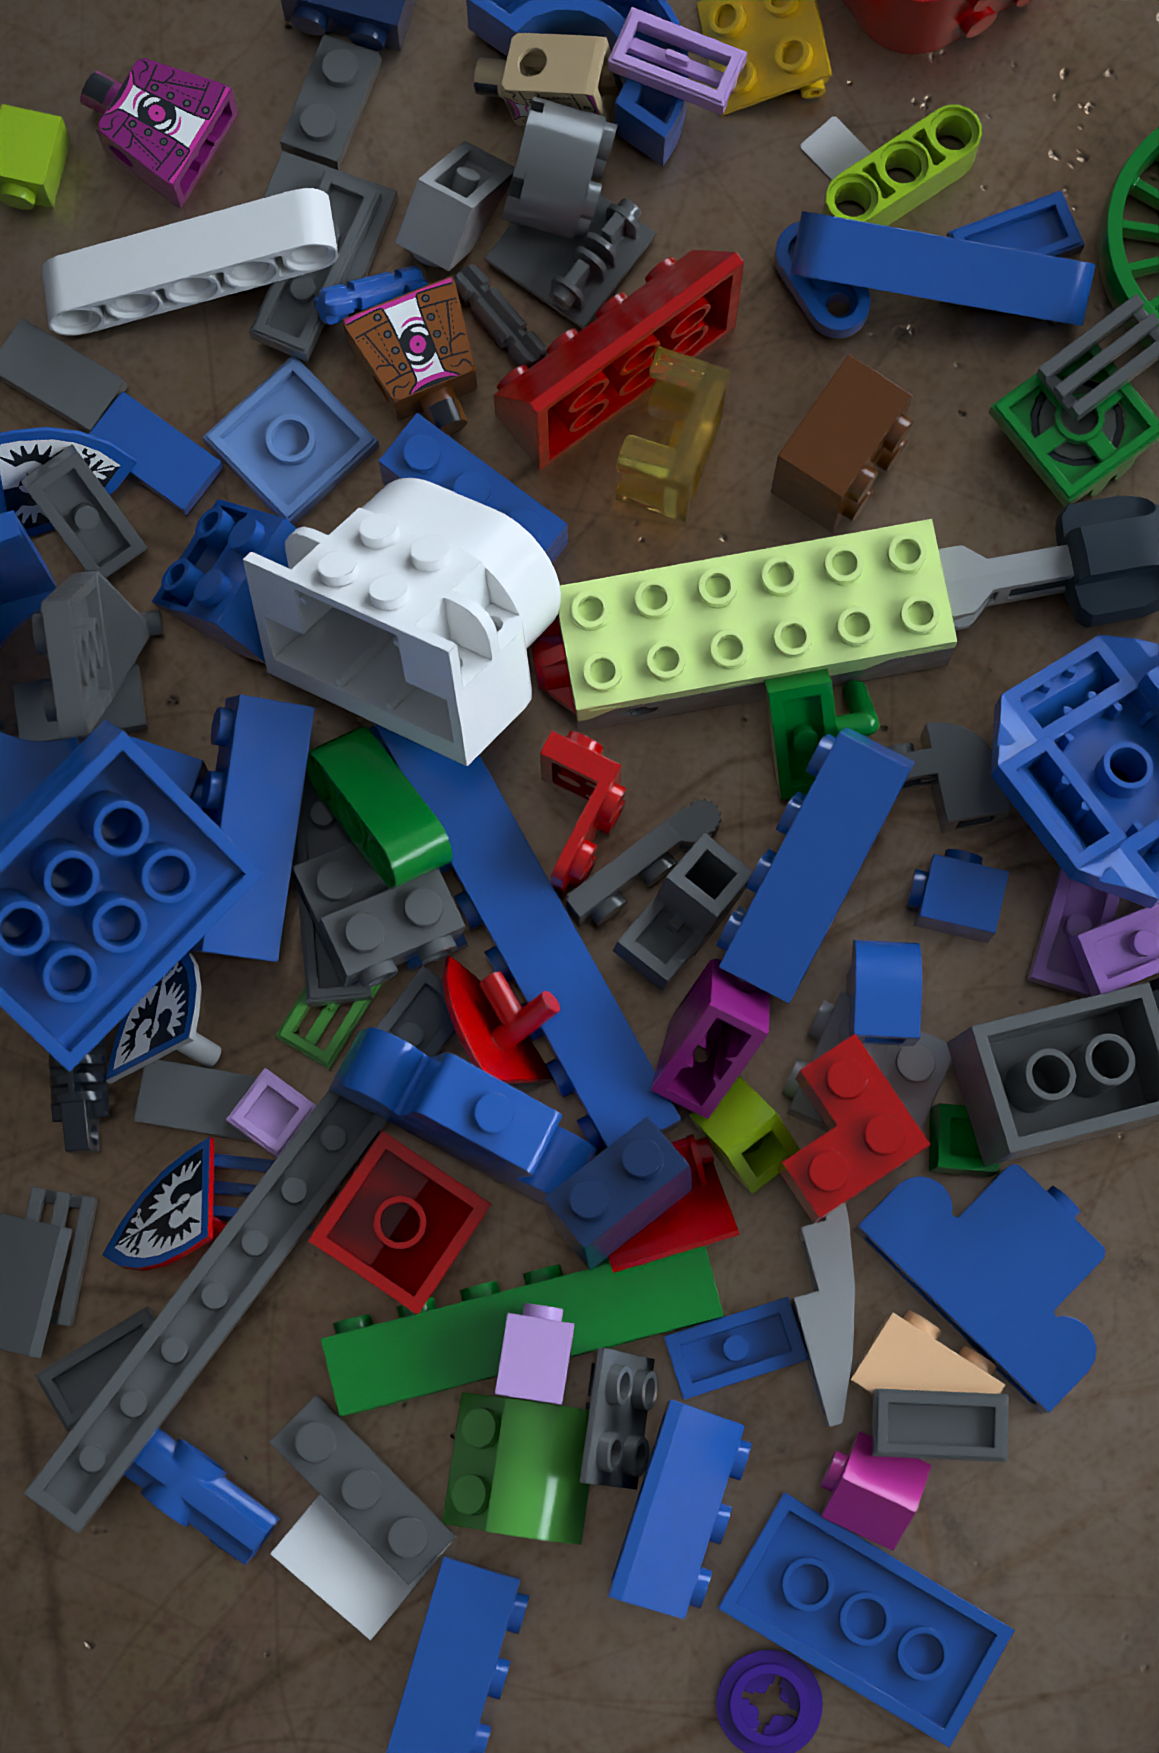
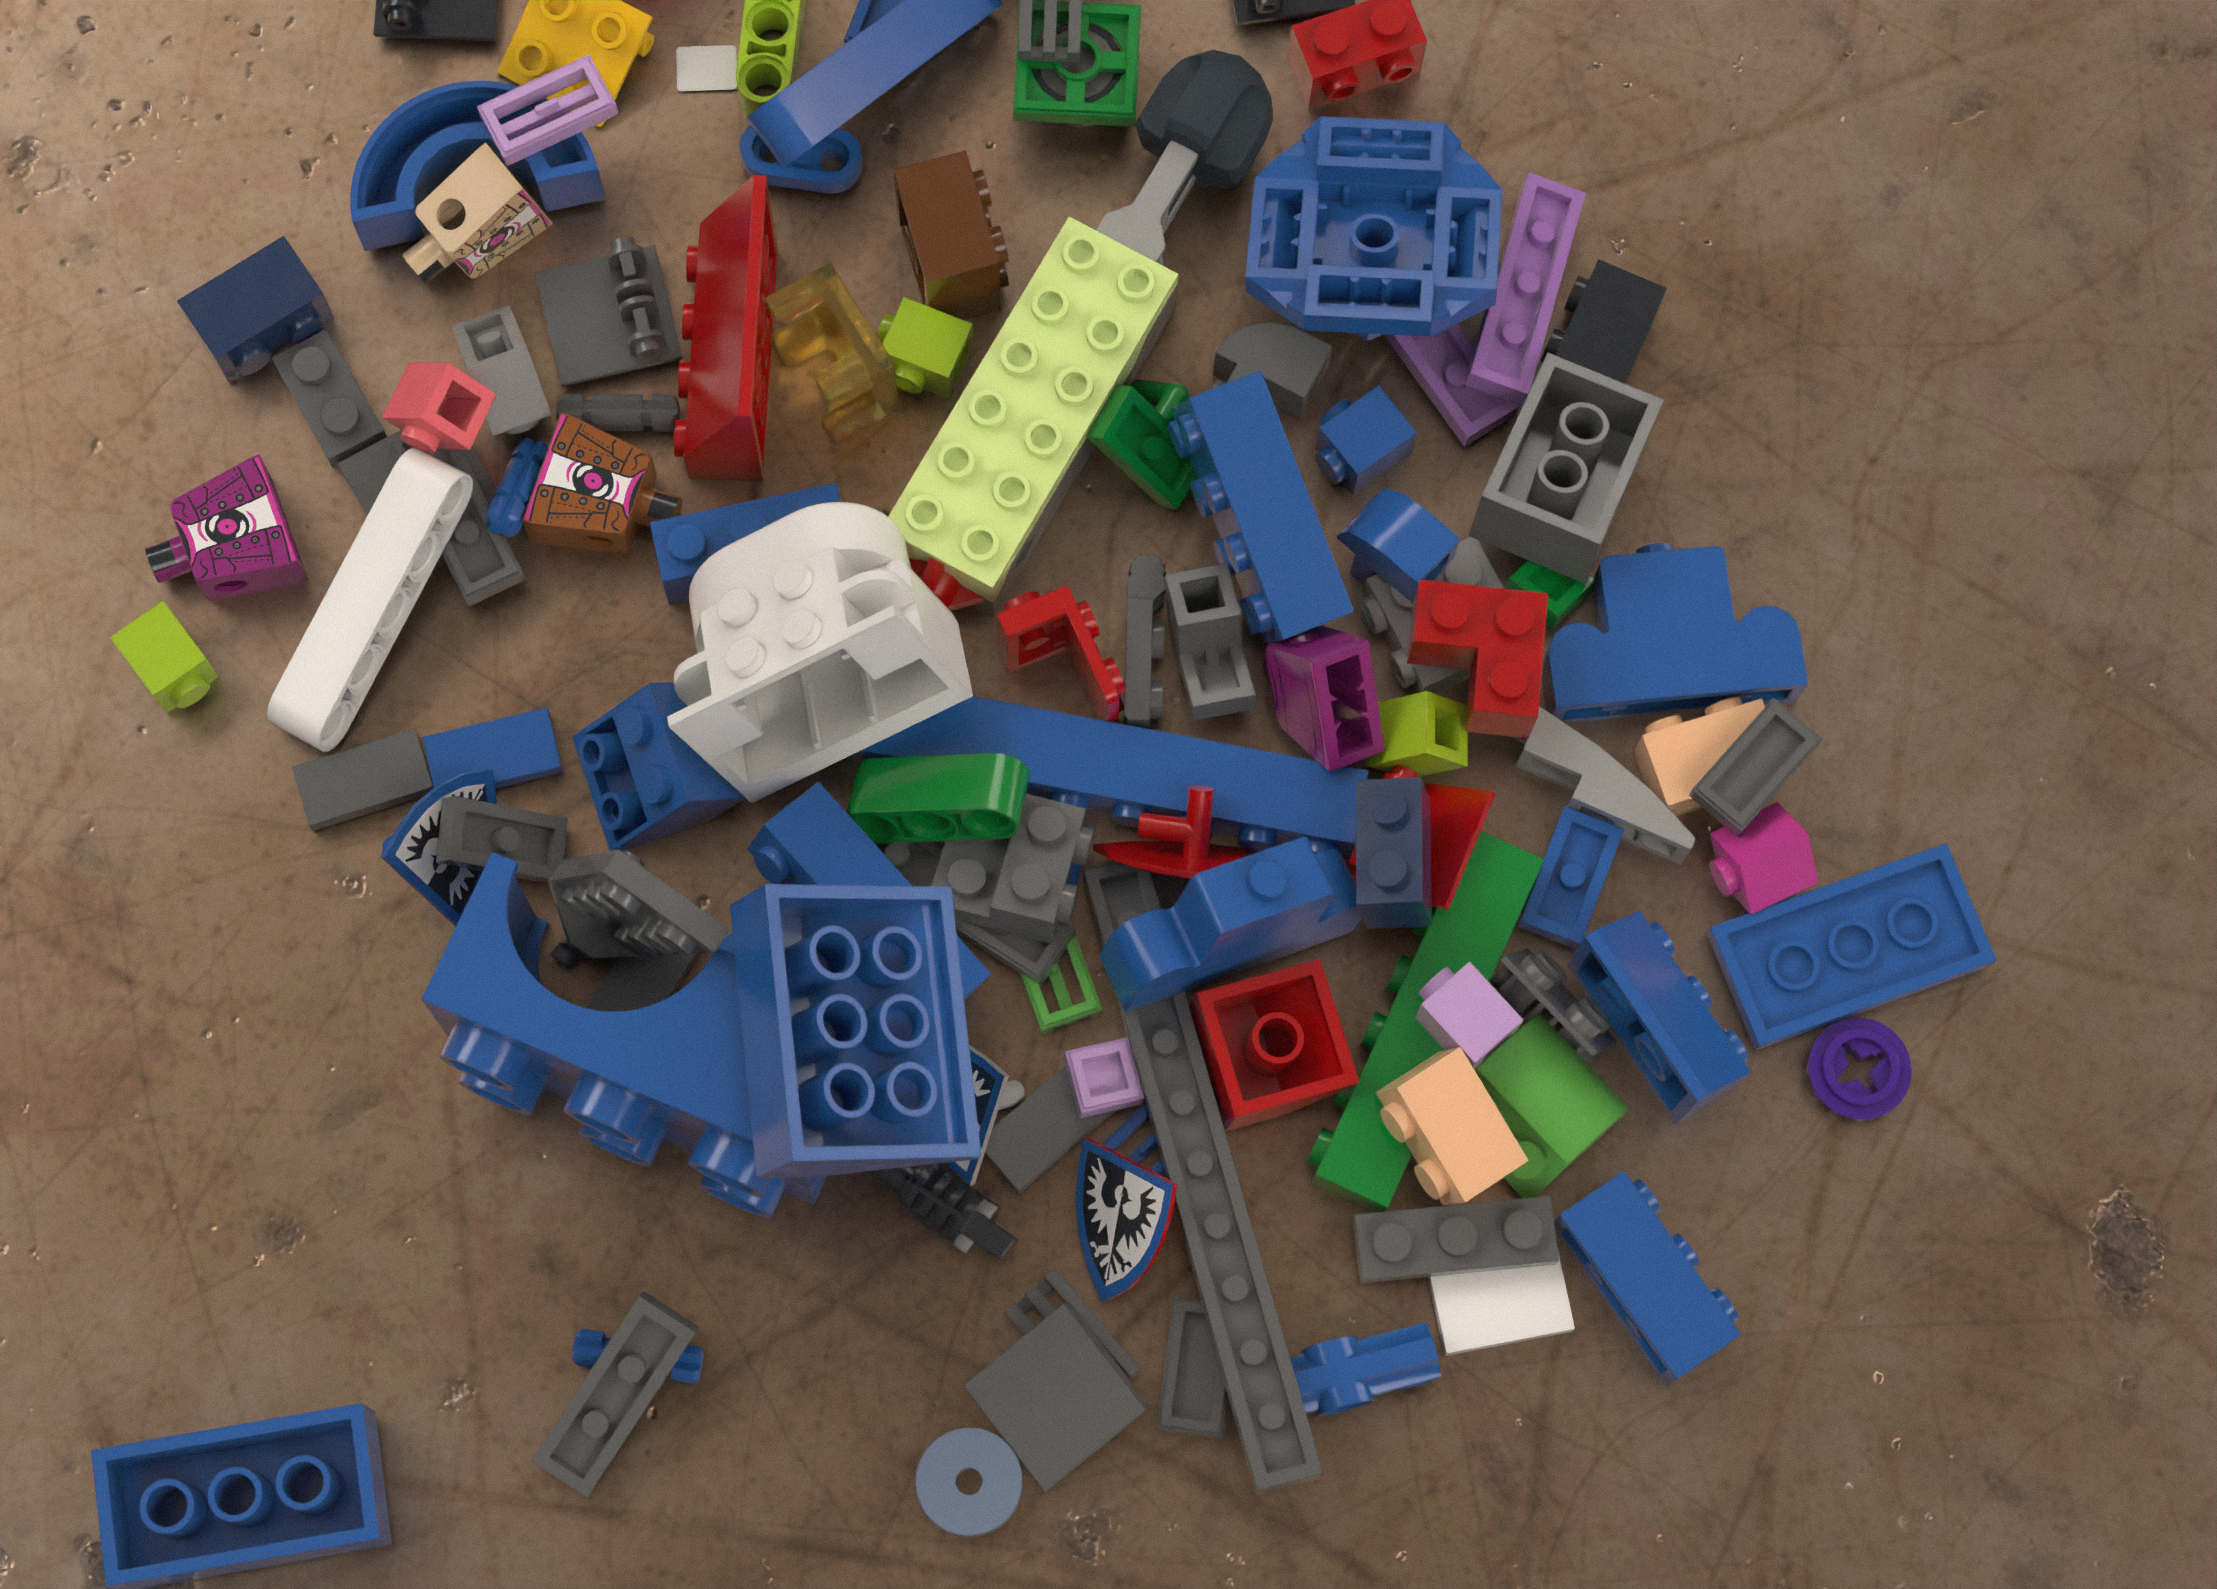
camera: 55 degrees left, 5 degrees down
medium blue tile [203,356,380,525] -> none
dark grey brick [501,96,617,239] -> none
none -> coral brick [382,362,496,454]
none -> lime brick [874,297,974,400]
none -> light nougat brick [1375,1047,1529,1205]

